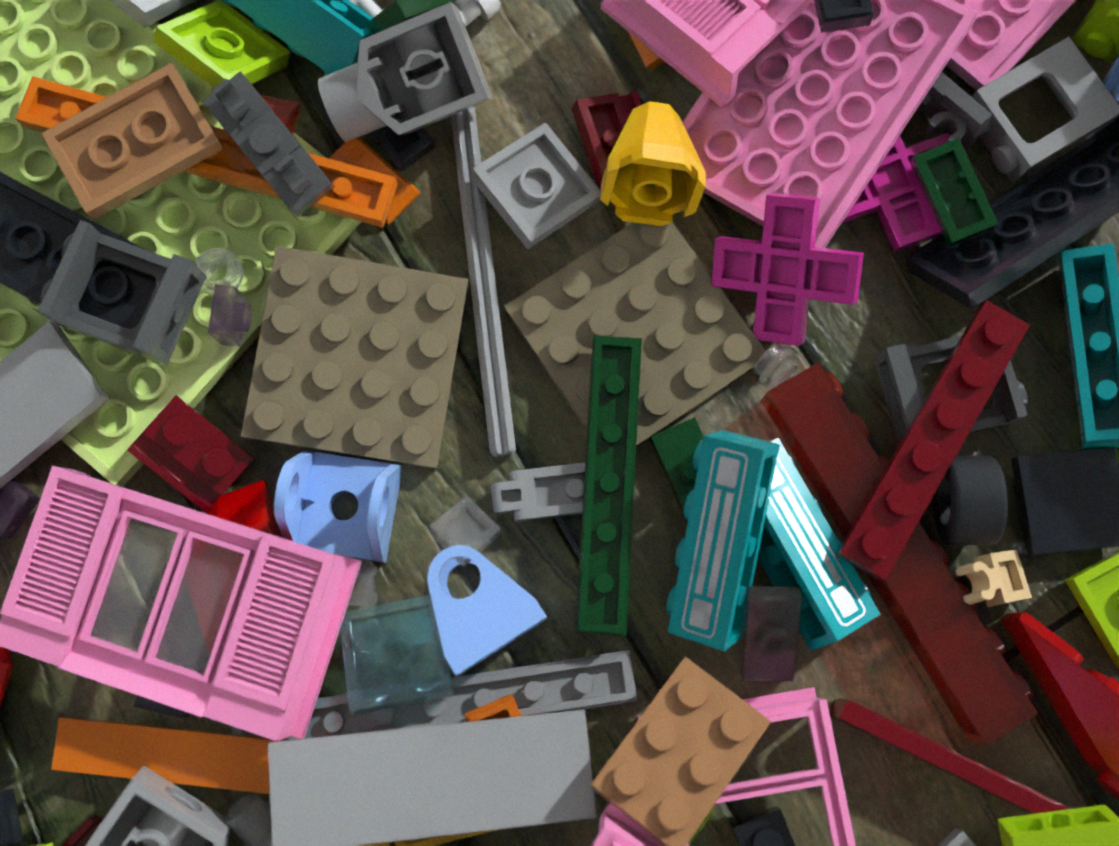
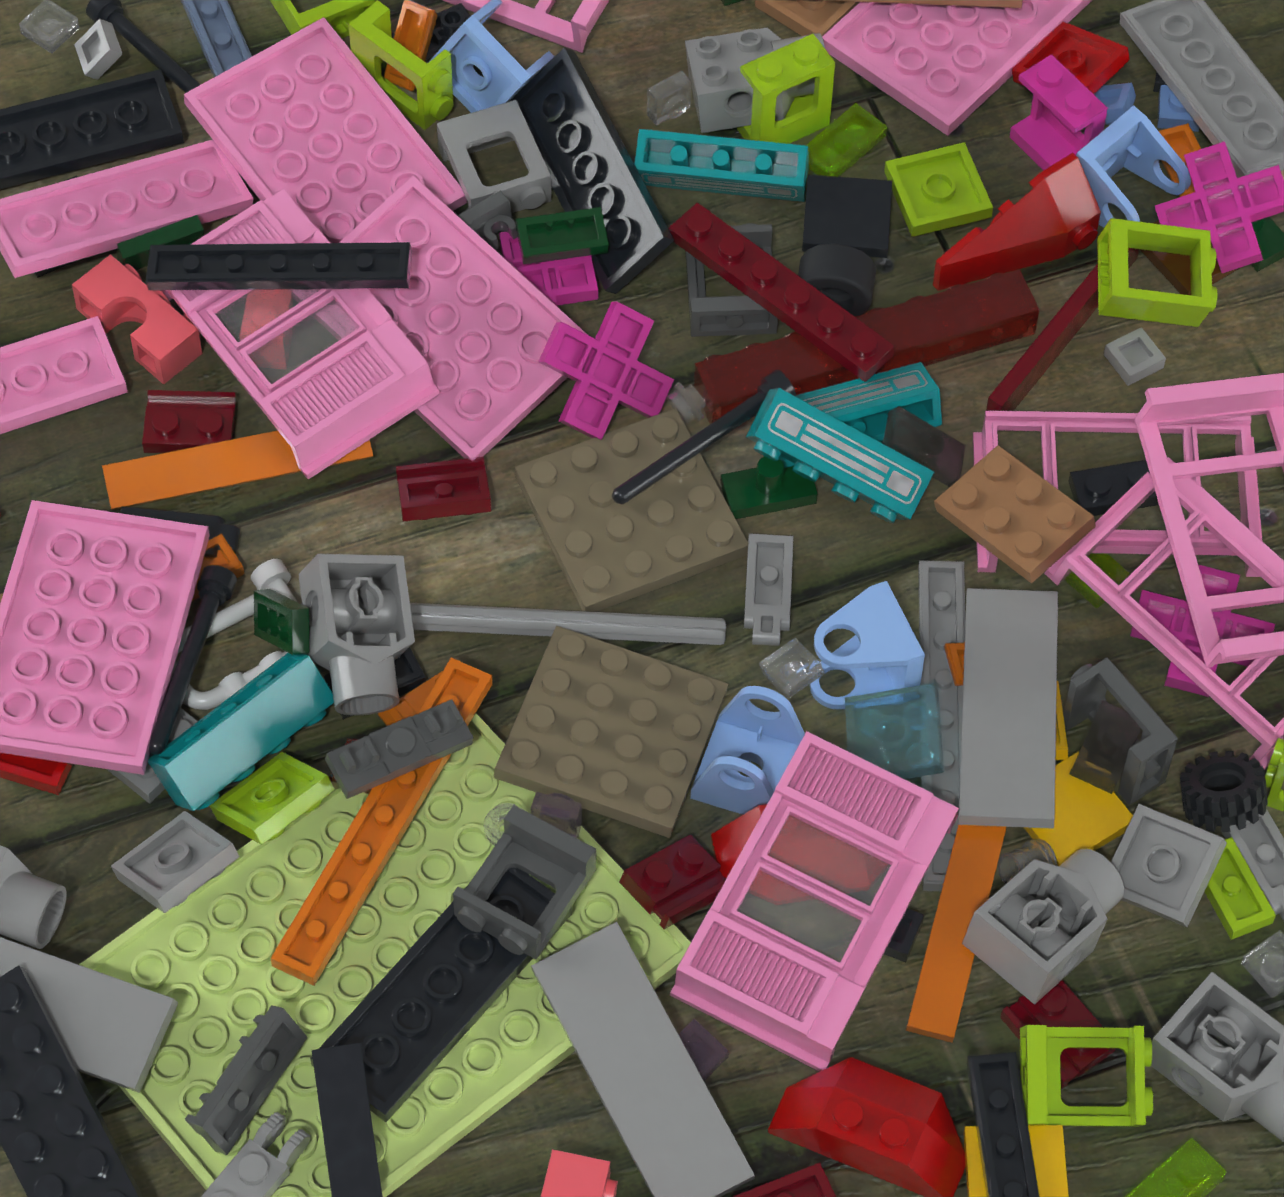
camera: 80 degrees left, 20 degrees down
medium nougat plate [41,62,223,220] -> none
light grey plate [470,122,601,250] -> none
dark green tile [575,335,642,636] -> none
yellow cone [600,101,706,226] -> none
tan plate [955,549,1032,607] -> none
none -> black piece [612,369,797,504]

